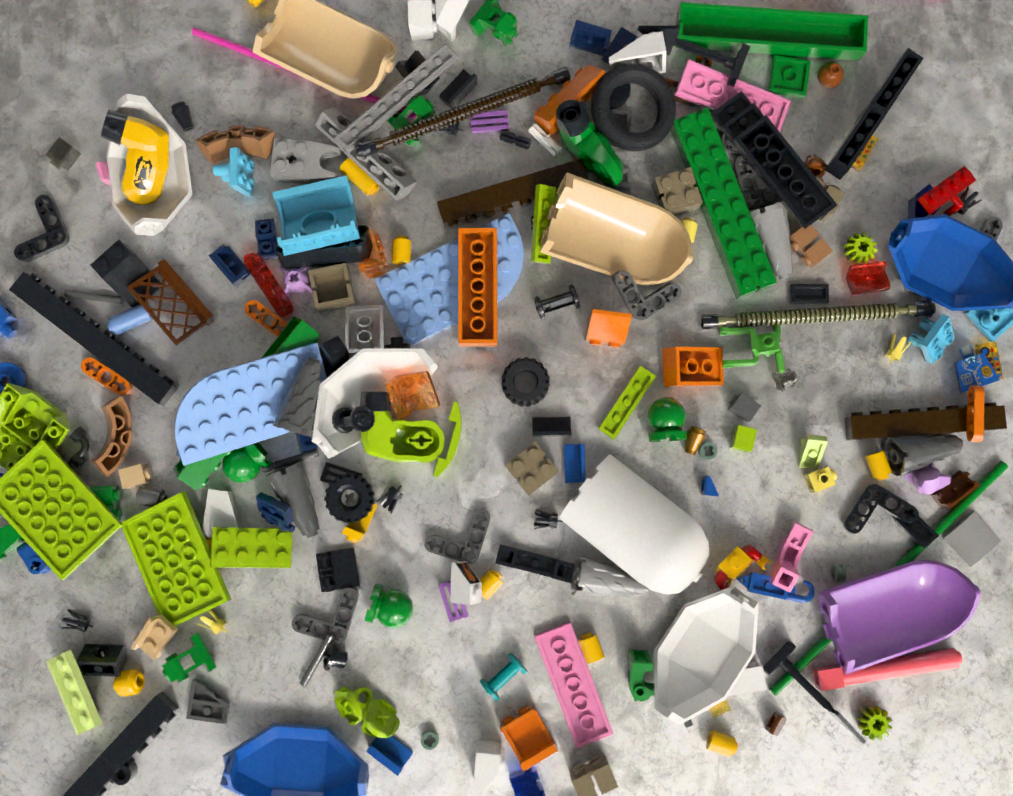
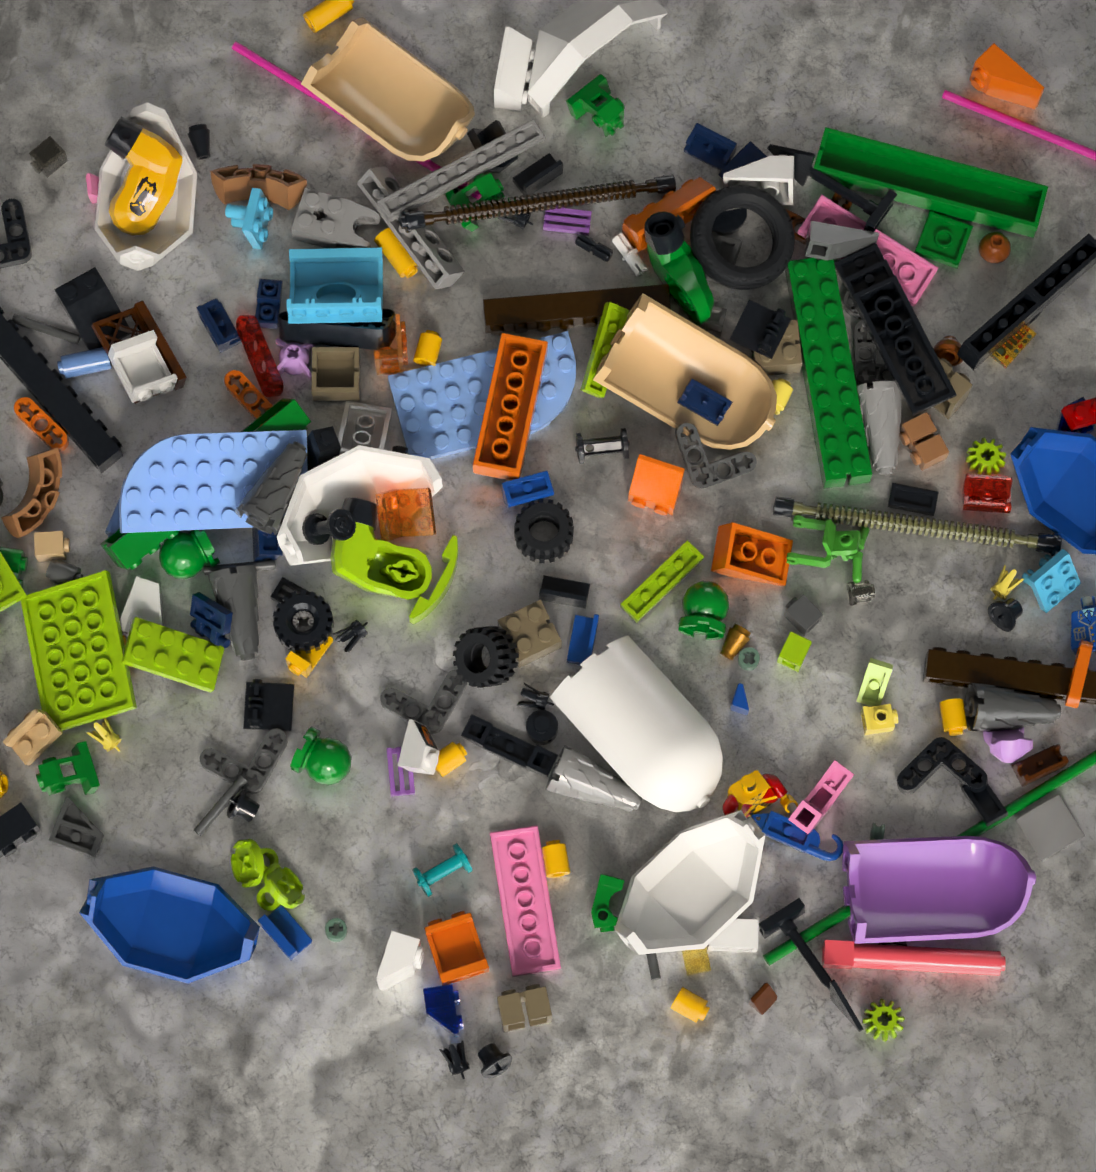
camera: 10 degrees right, 10 degrees down
none -> white panel [108,330,177,403]
none -> black tyre [453,626,519,688]
none -> blue tile [502,471,554,508]
none -> black piece [526,710,558,745]
none -> dark blue hinge [677,379,733,426]
none -> black hinge [729,300,791,359]
none -> dark grey slope [805,221,879,260]
none -> black piece [988,598,1023,632]

